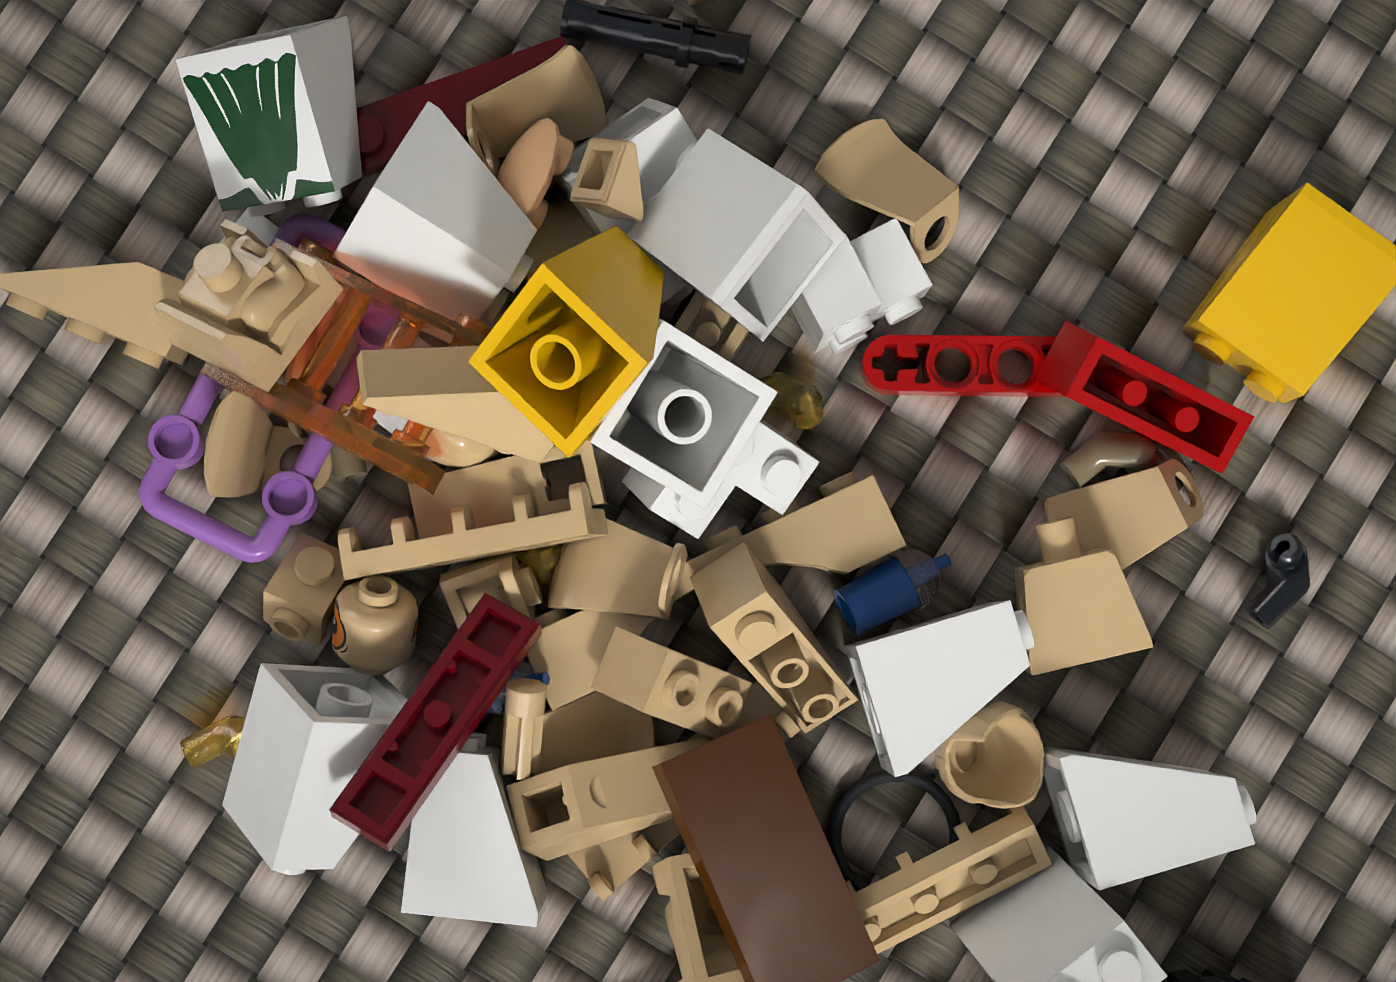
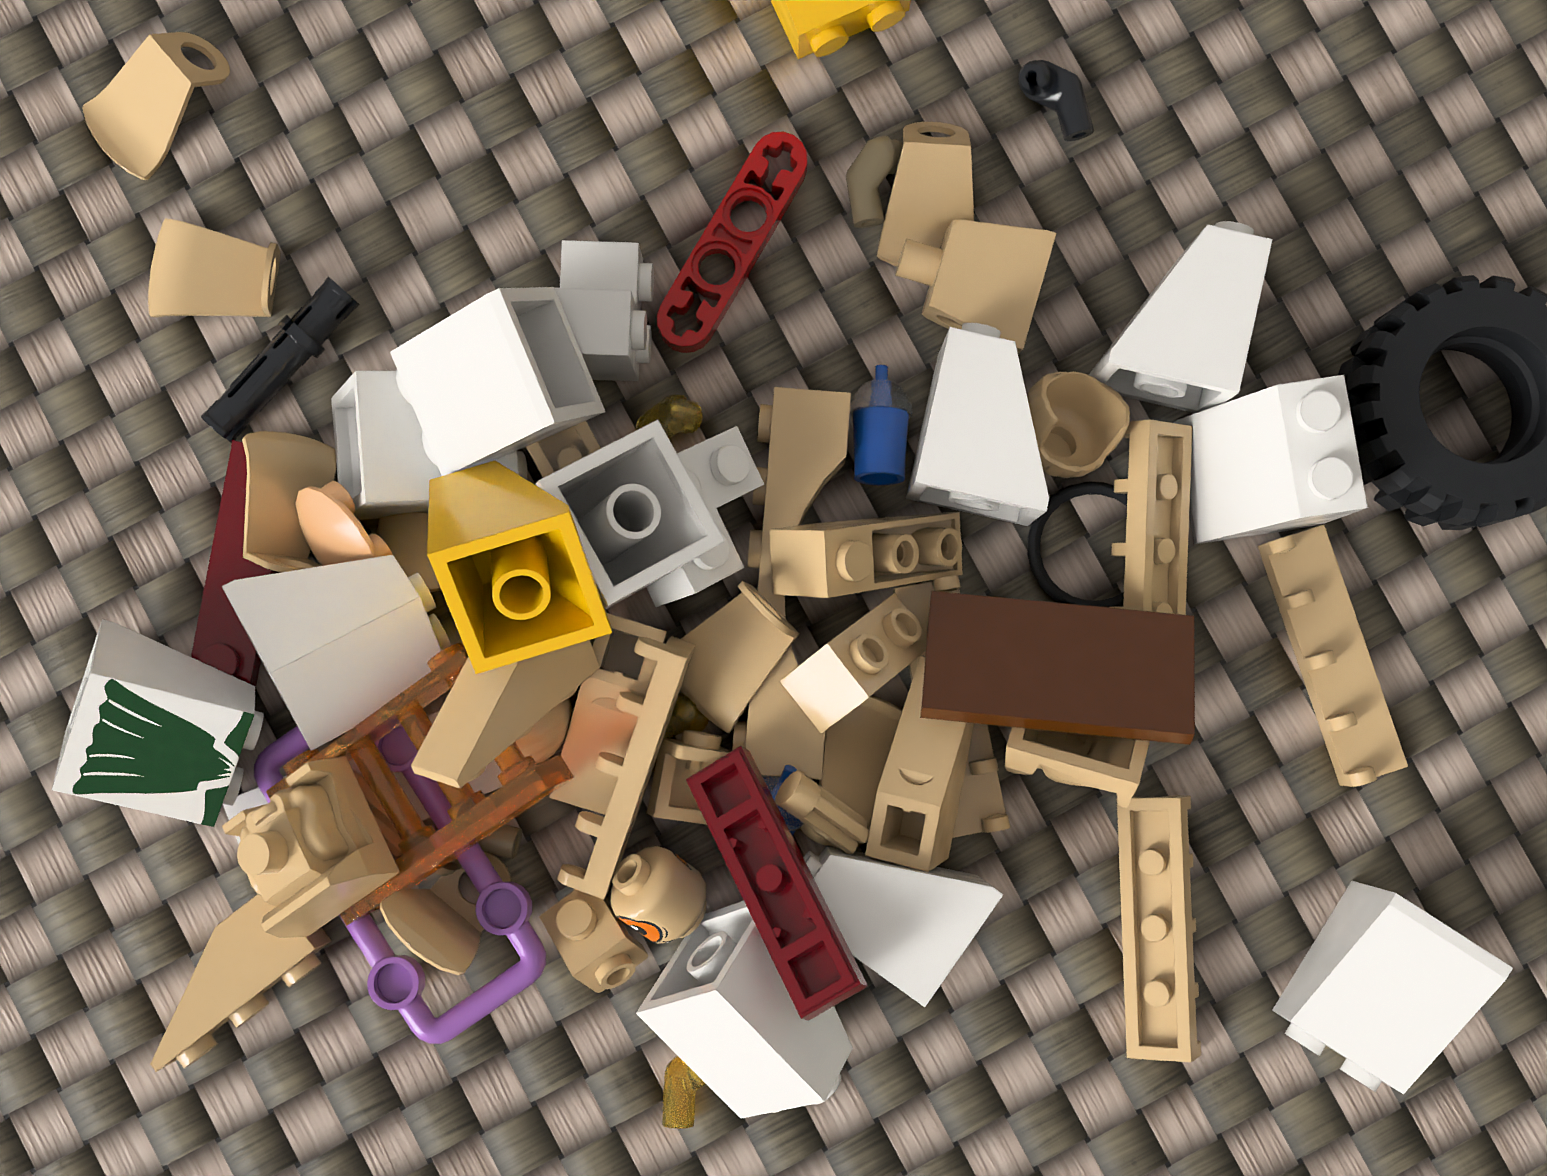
camera: 55 degrees left, 0 degrees up
tan slope [570,138,643,222] -> none
tan piece [814,118,959,263] -> none
red brick [1035,321,1255,474] -> none

